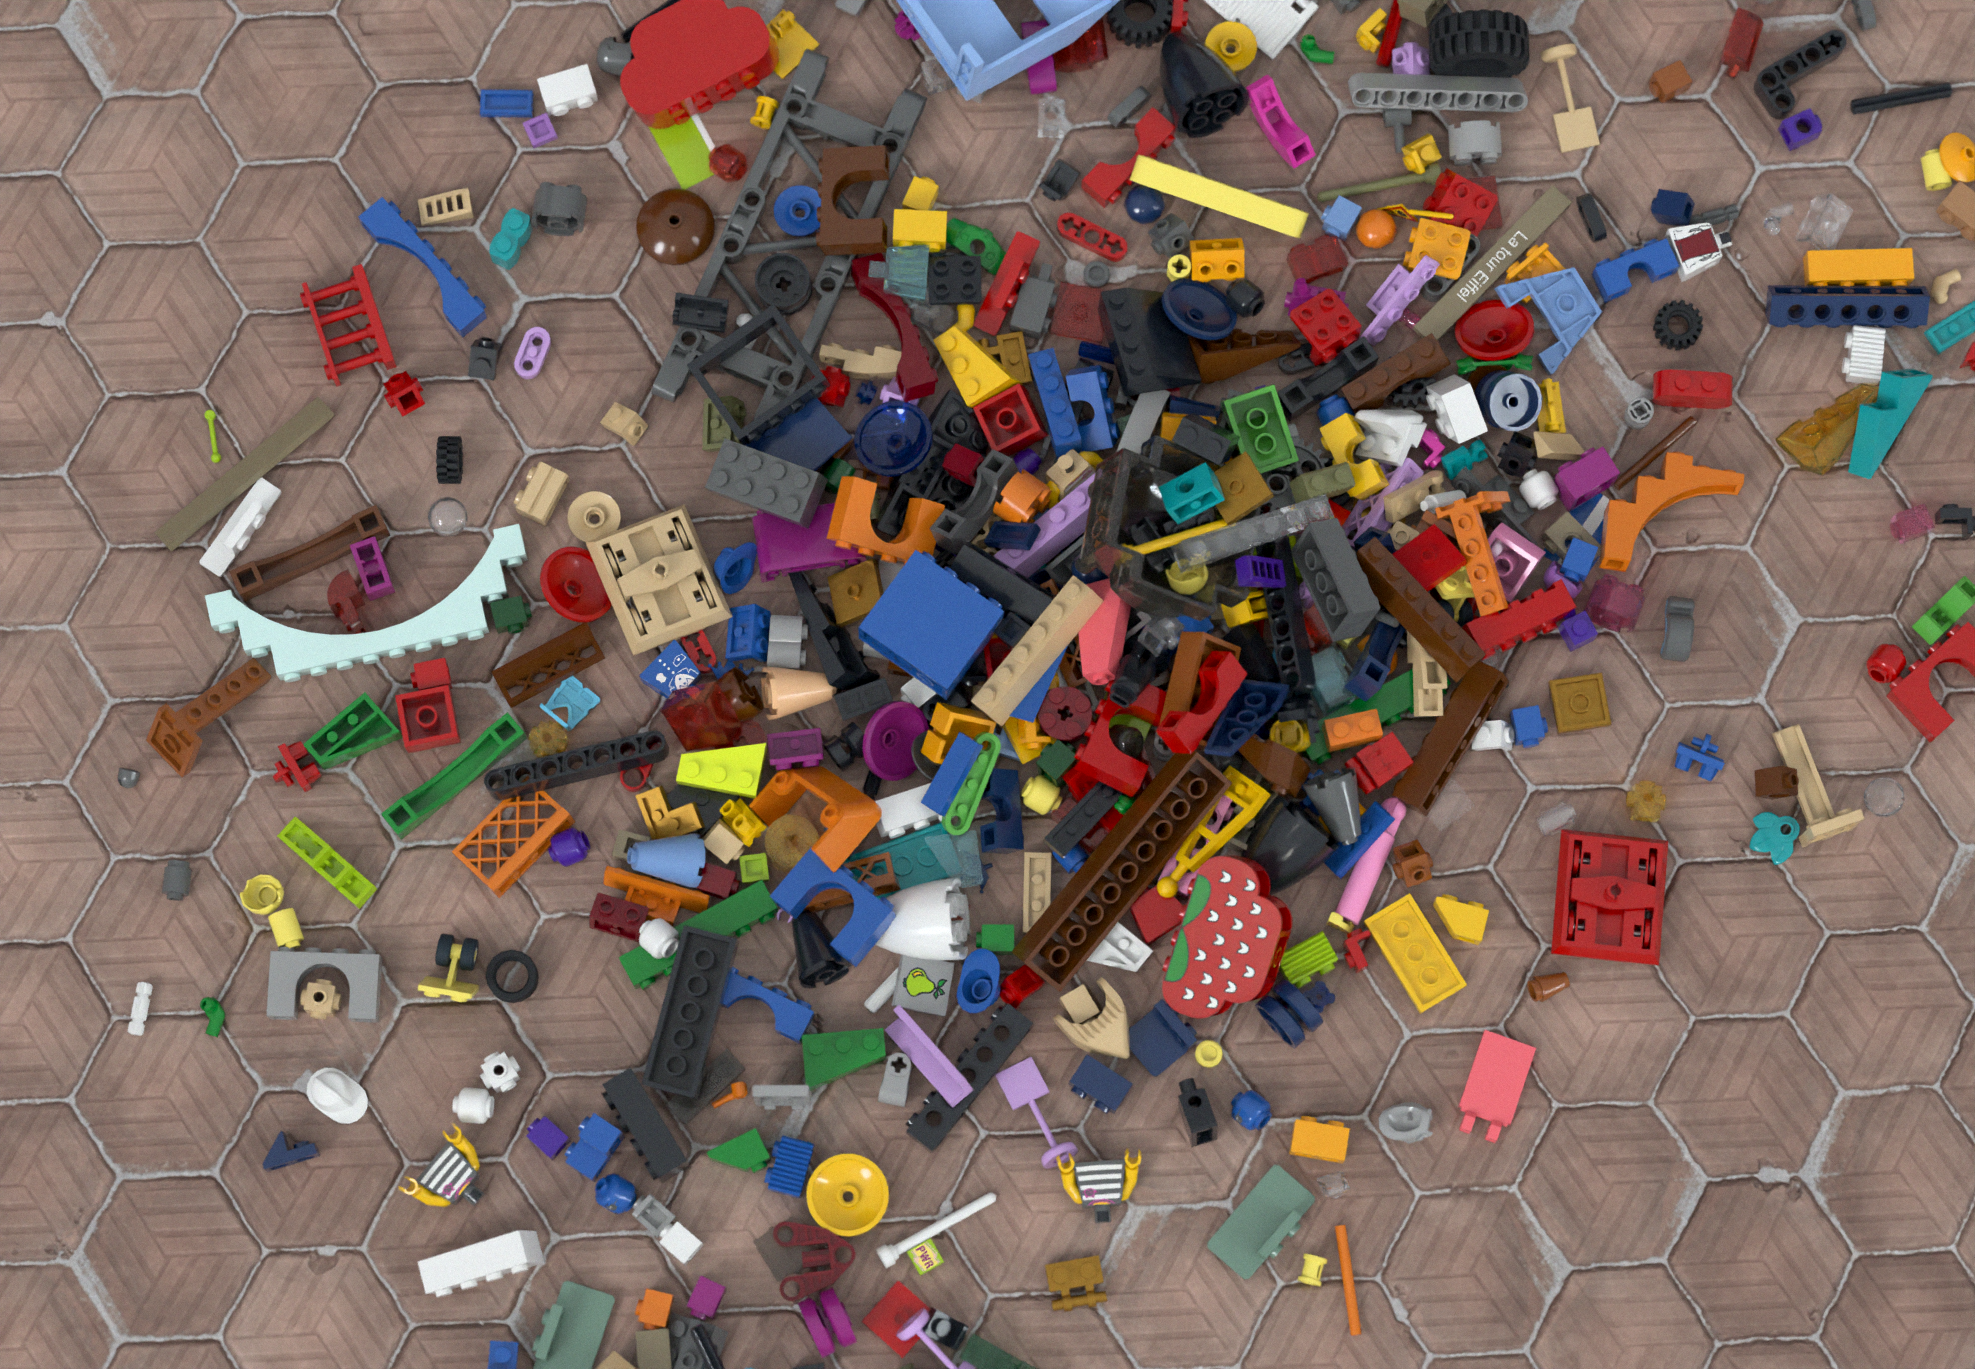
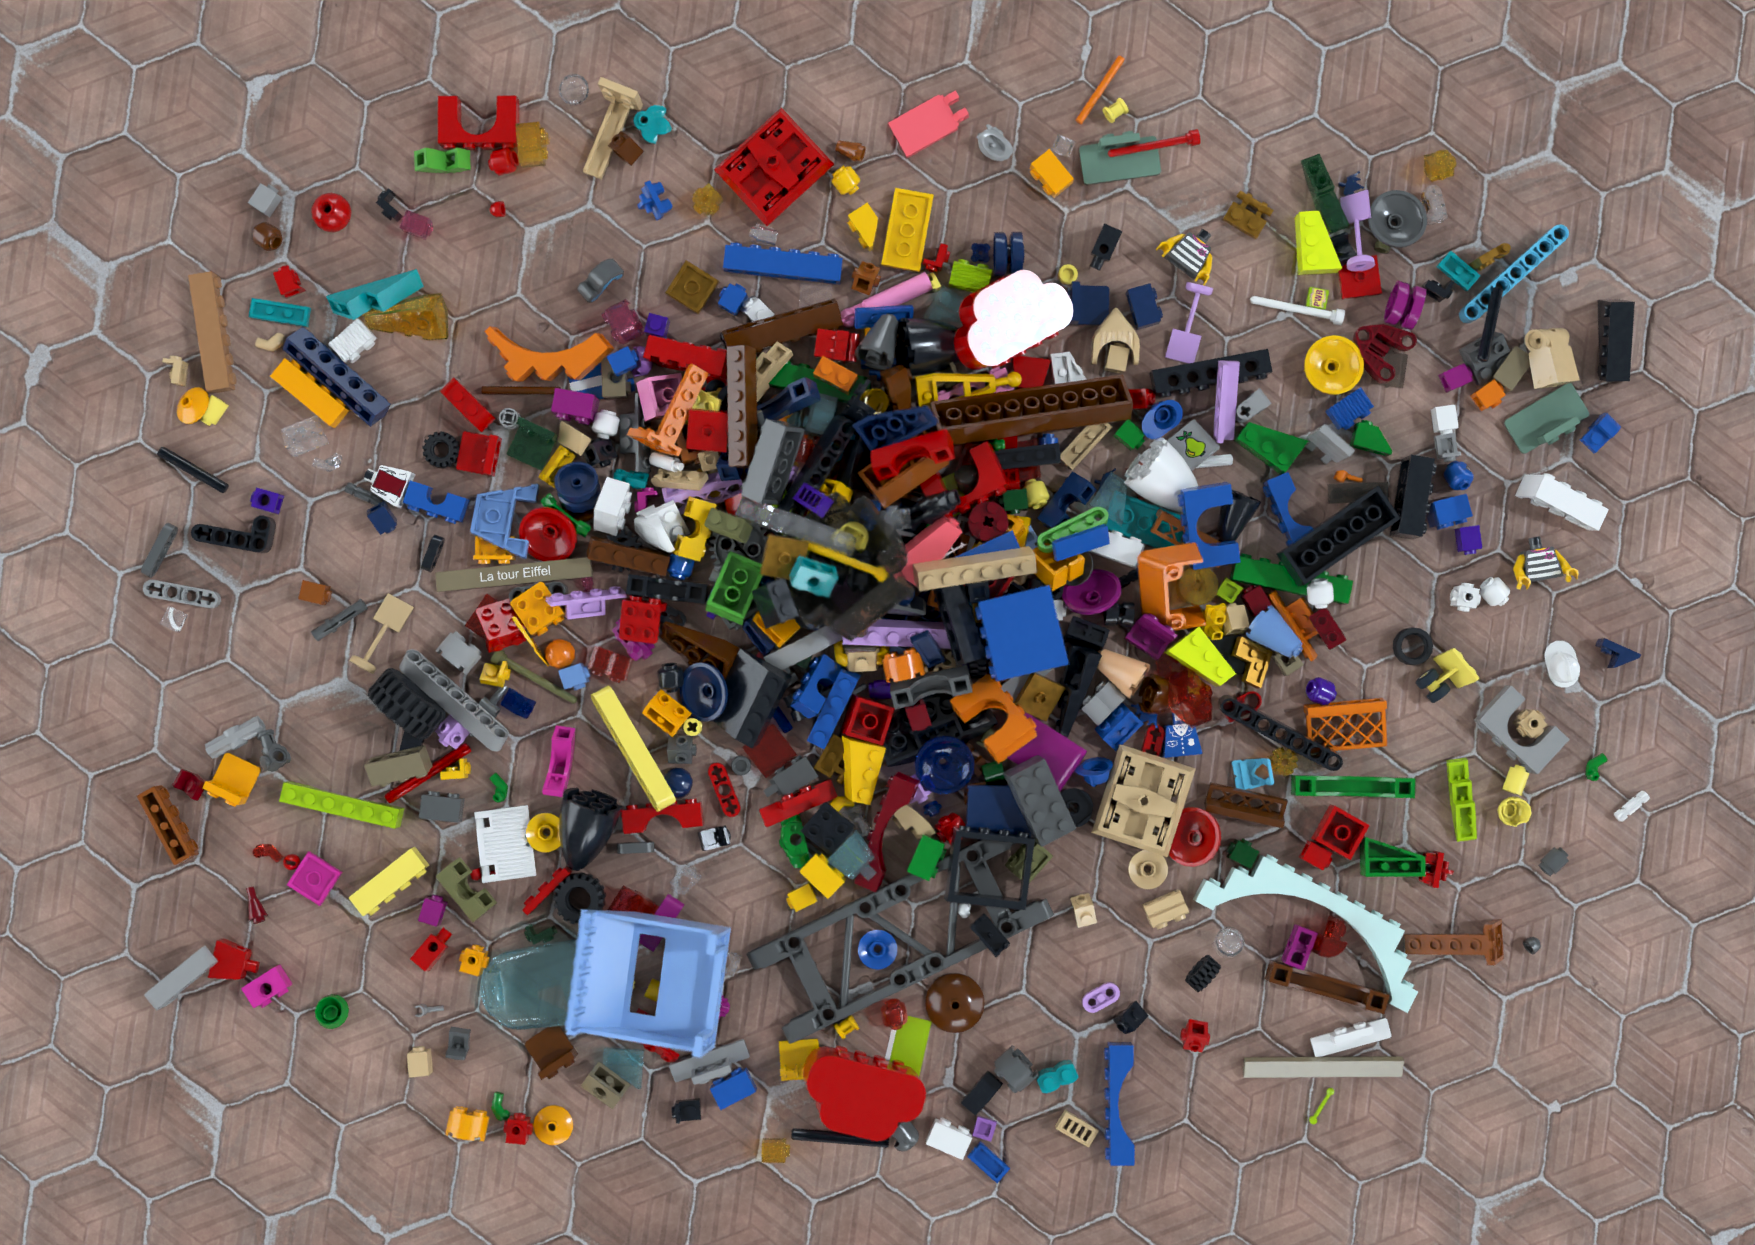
camera: 135 degrees left, 10 degrees up
red fence [299,264,397,387] -> none
black wheel [755,253,812,316] -> none
reddish brown arch [816,145,890,256] -> none
blue head [1231,1090,1272,1131] -> none
clear red brick [1719,8,1764,78] -> none
none -> dark grey pin [311,599,368,641]
none -> red bracket [456,431,502,477]
none -> red hinge [489,201,506,217]
none -> clear blue bracket [500,688,536,719]
none -> clear green bracket [507,417,558,471]
none -> clear yellow brick [515,122,550,168]
none -> blue brick [723,243,843,285]
none -> yellow head [832,165,860,195]
none -> green brick [907,834,947,881]
none -> clear light blue wing [923,285,964,323]
none -> black slope [961,1071,1003,1116]
none -> black plate [1060,788,1093,827]
none -> red piece [1108,129,1201,157]
none -> neon yellow wedge [1295,211,1342,275]

